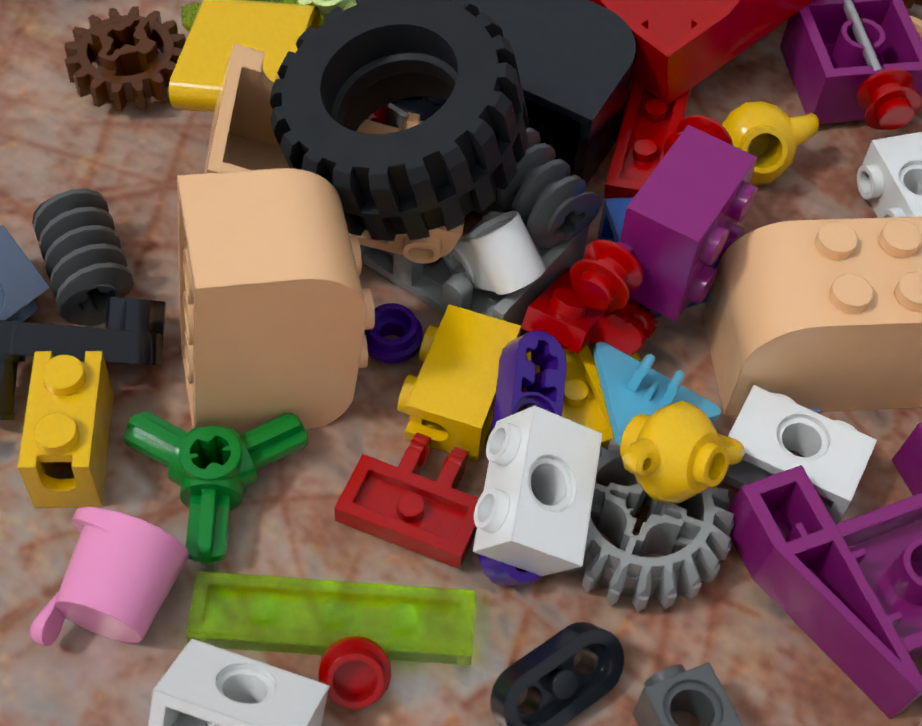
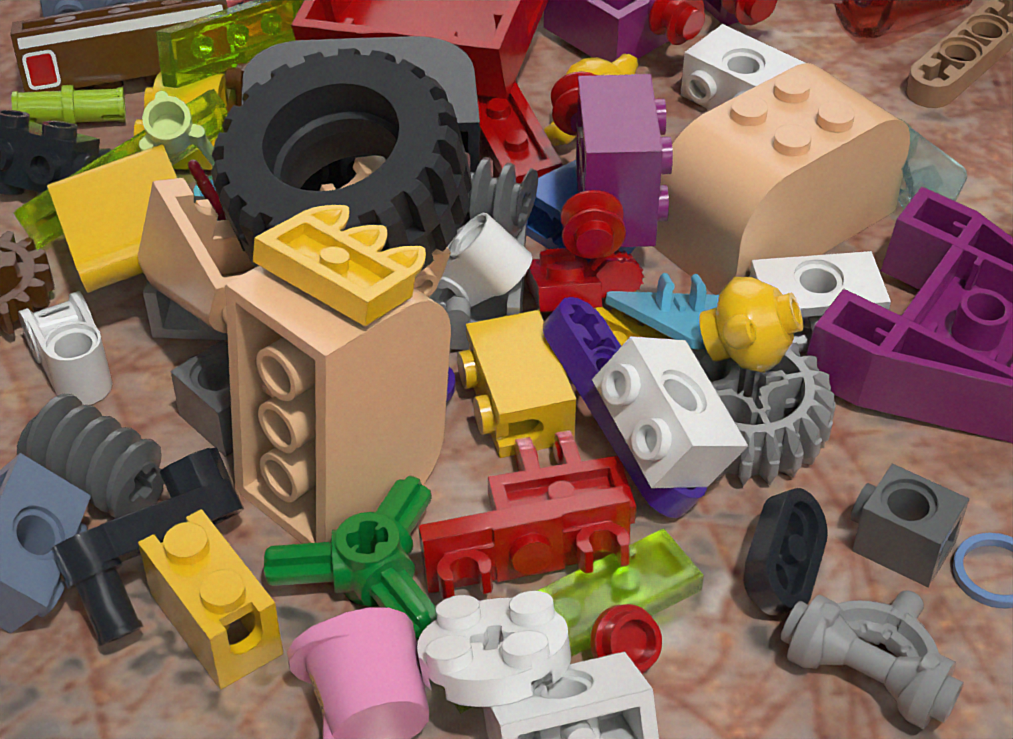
camera: 30 degrees left, 10 degrees down
none -> white piece [18,291,113,405]
none -> yellow plate [253,205,426,326]
none -> white plate [417,591,571,707]
none -> red plate [418,486,631,599]

